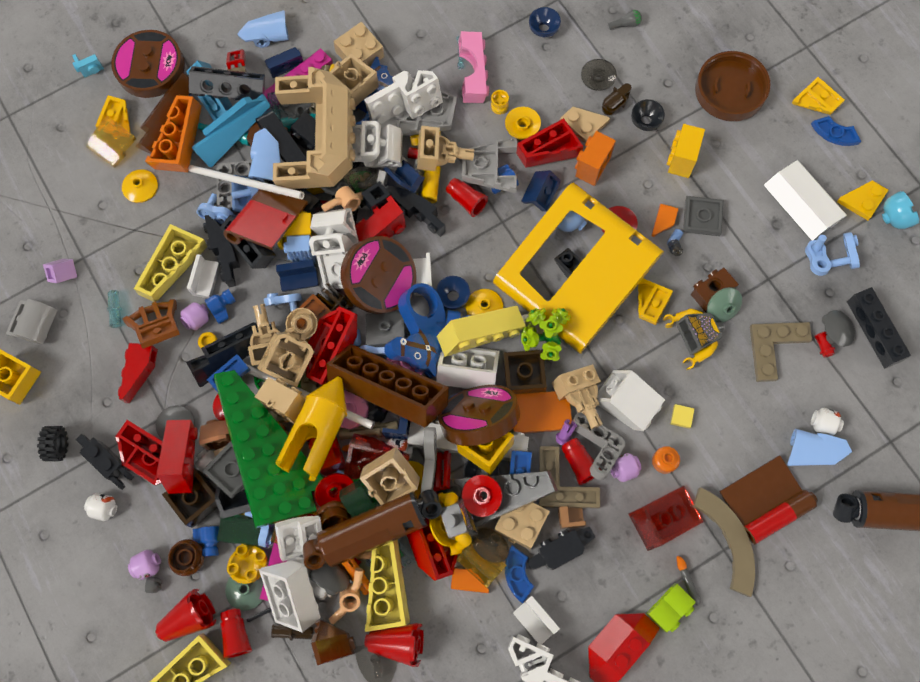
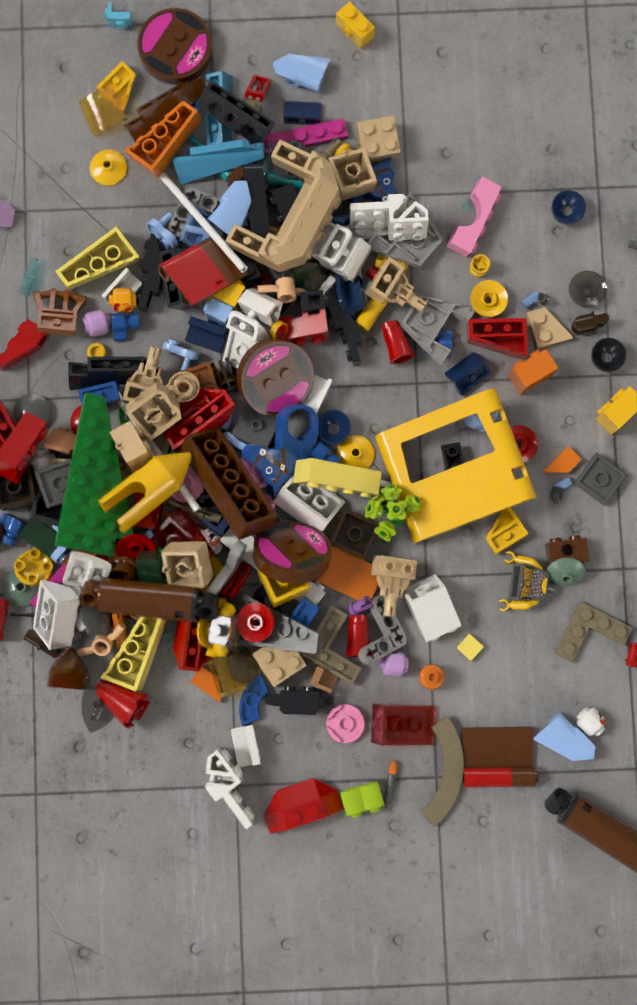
camera: 25 degrees right, 10 degrees up
none -> light orange head [109,288,136,313]
none -> tile [270,320,288,338]
none -> bright pink tile [326,704,365,743]
none -> arm [521,292,550,309]

